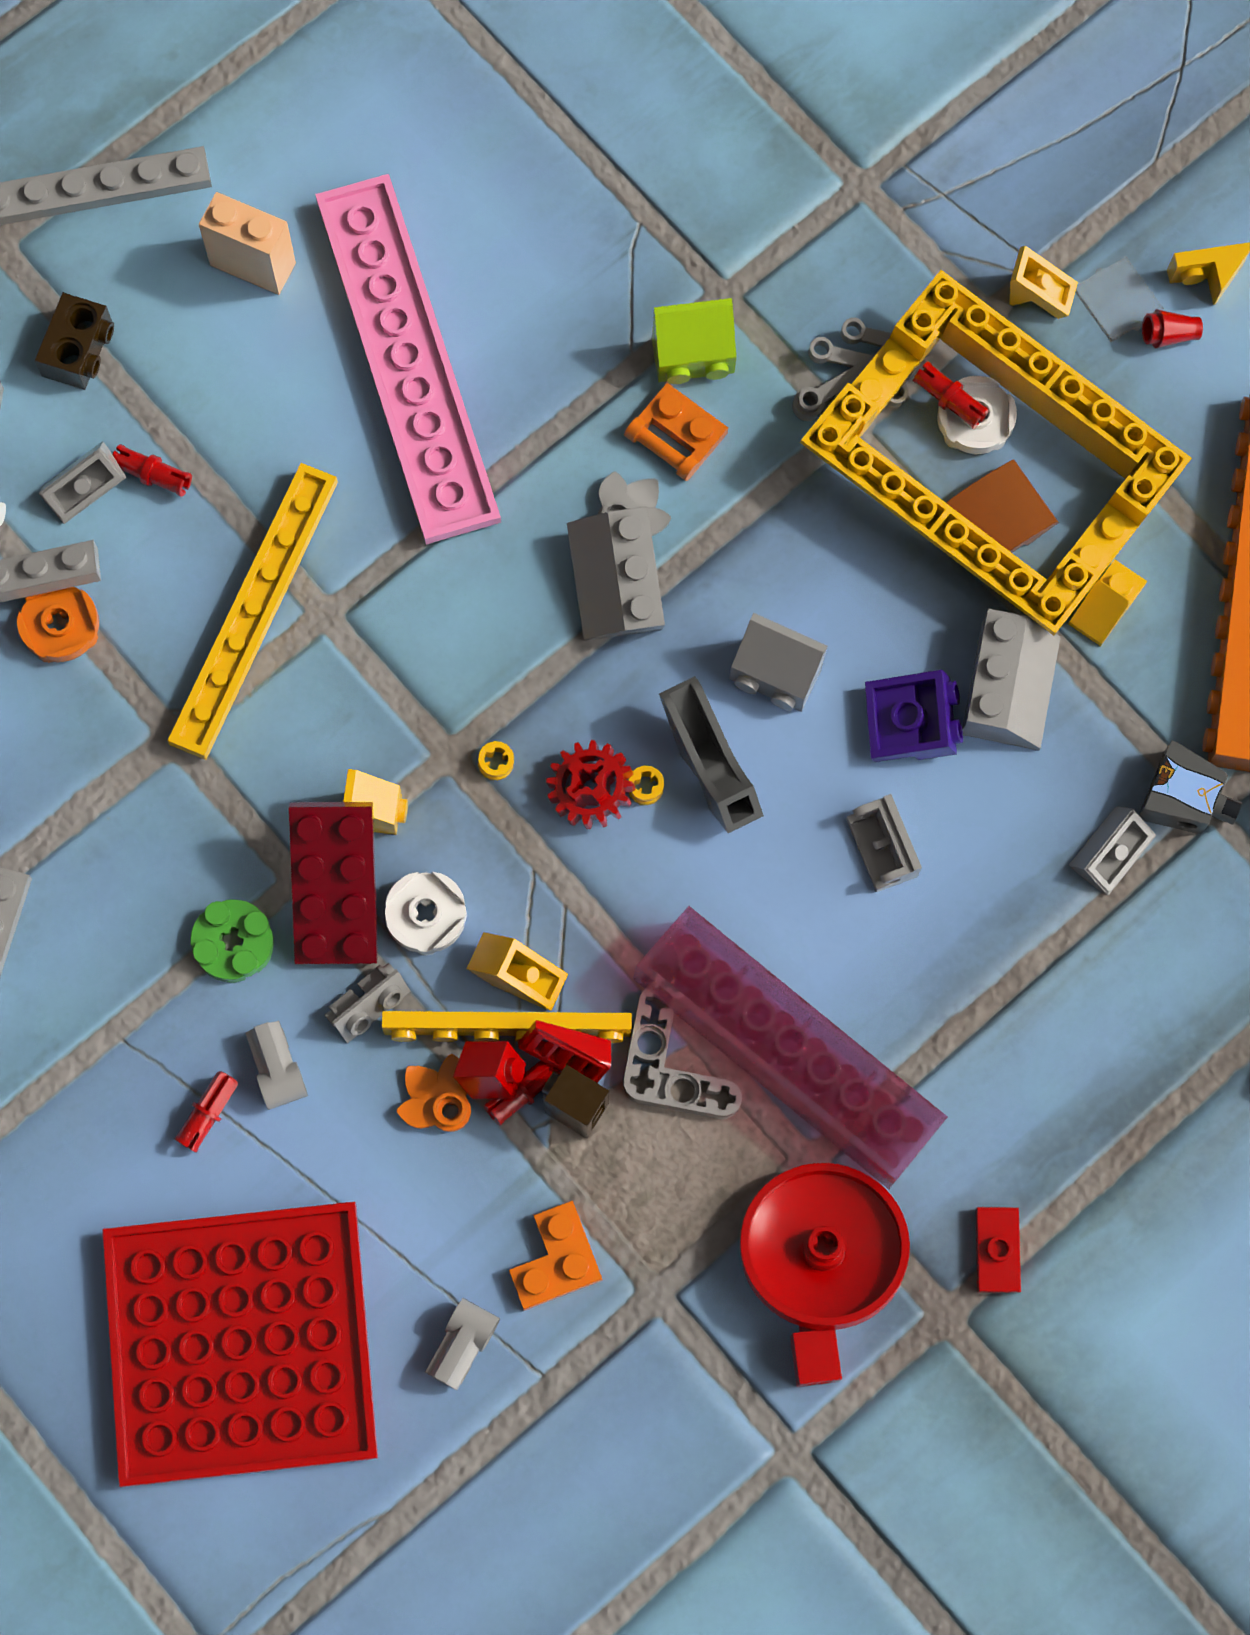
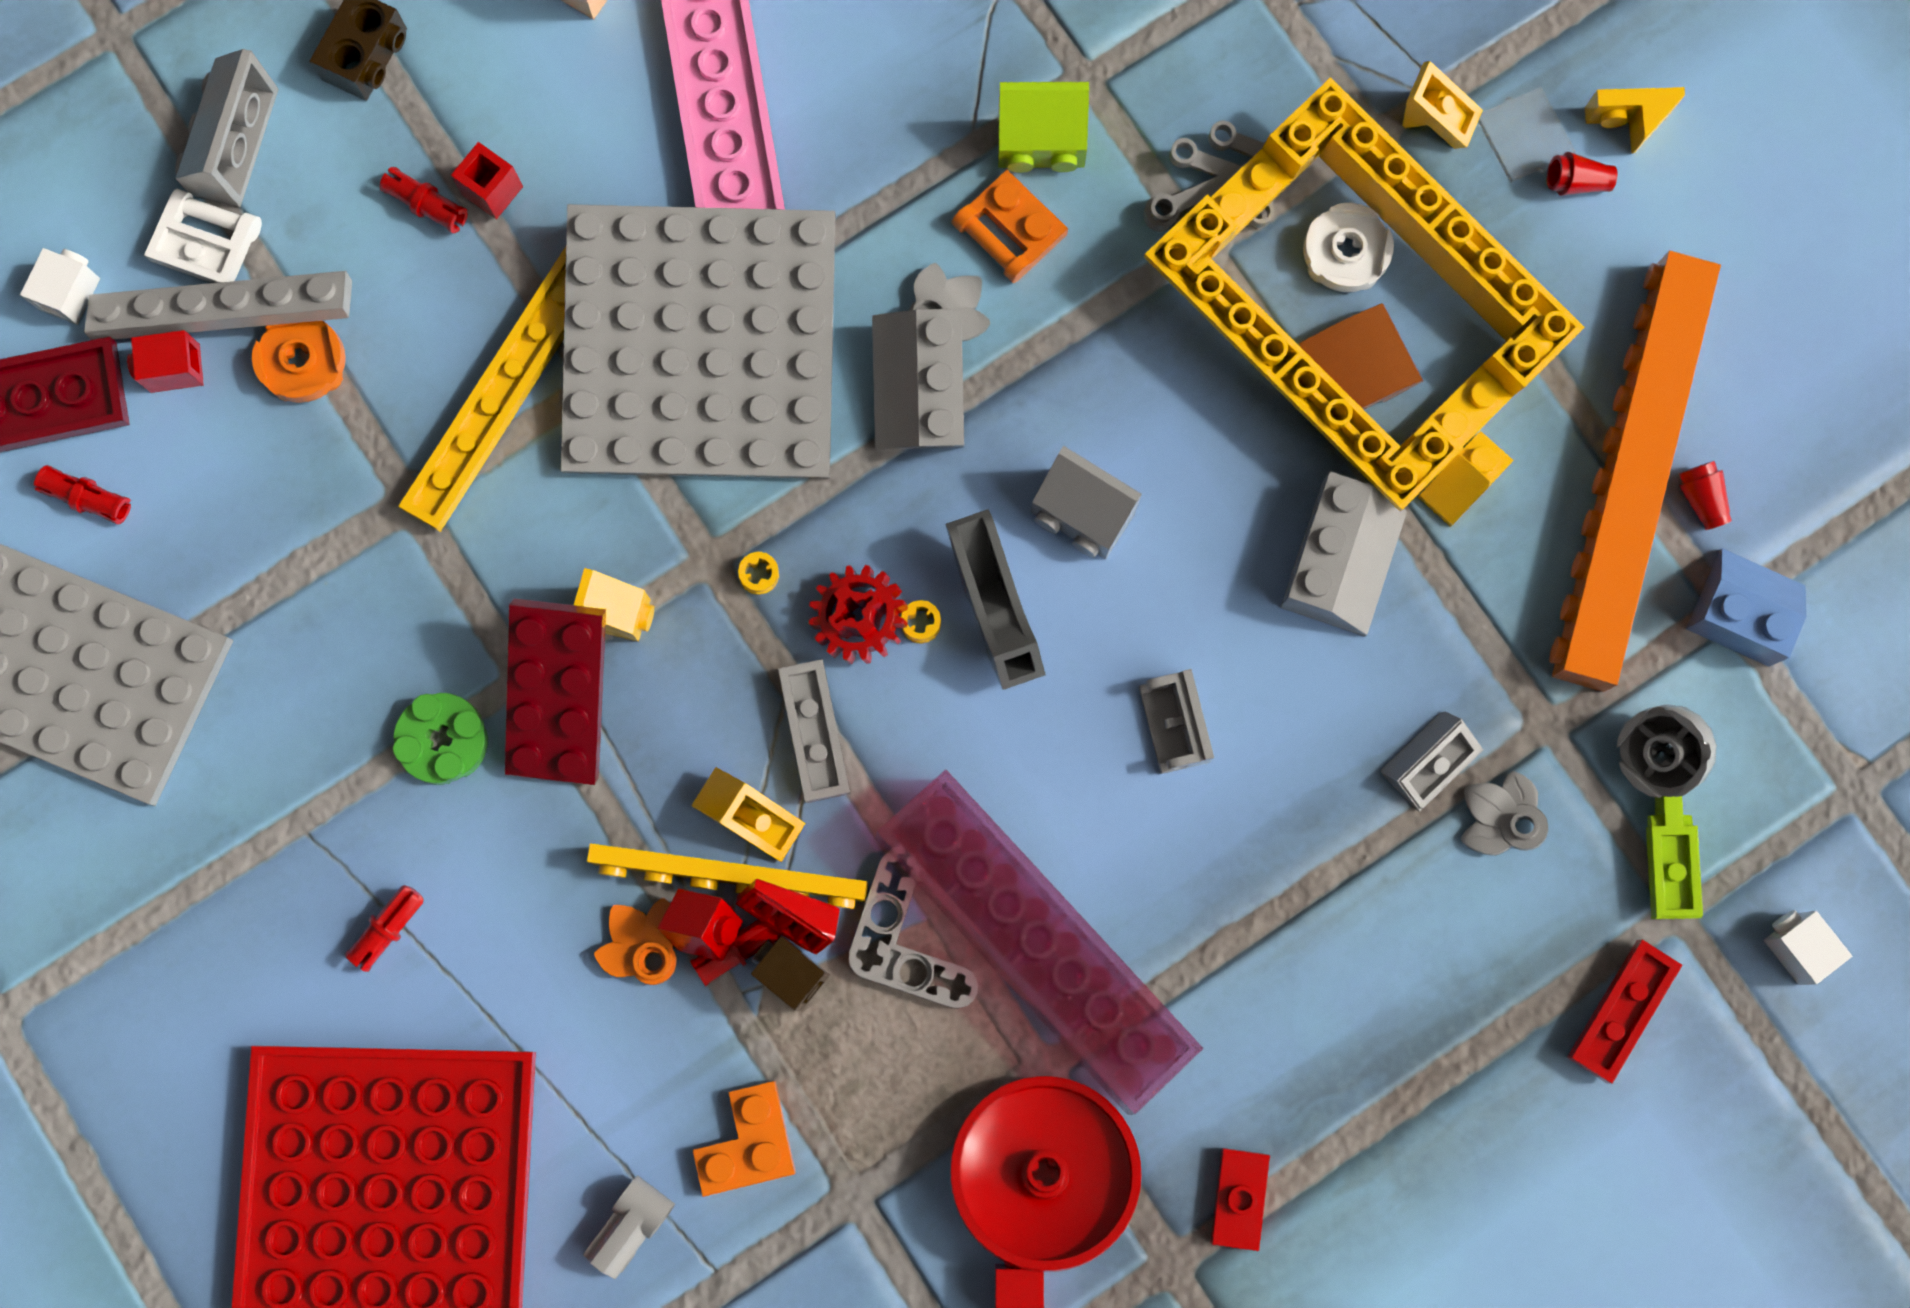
camera: 10 degrees right, 5 degrees up
light grey slope [39,441,126,524] -> none
light grey piece [246,1021,308,1110] -> none
light grey hinge [325,963,411,1044] -> none
white plate [385,872,467,956] -> none
dark purple plate [865,669,963,762] -> none
red pin [913,361,989,429] -> none
torso [1139,740,1242,834] -> none
none -> red brick [451,142,523,220]
none -> light grey plate [561,204,836,479]
none -> light grey plate [778,659,851,803]
none -> light grey plate [1461,771,1548,856]

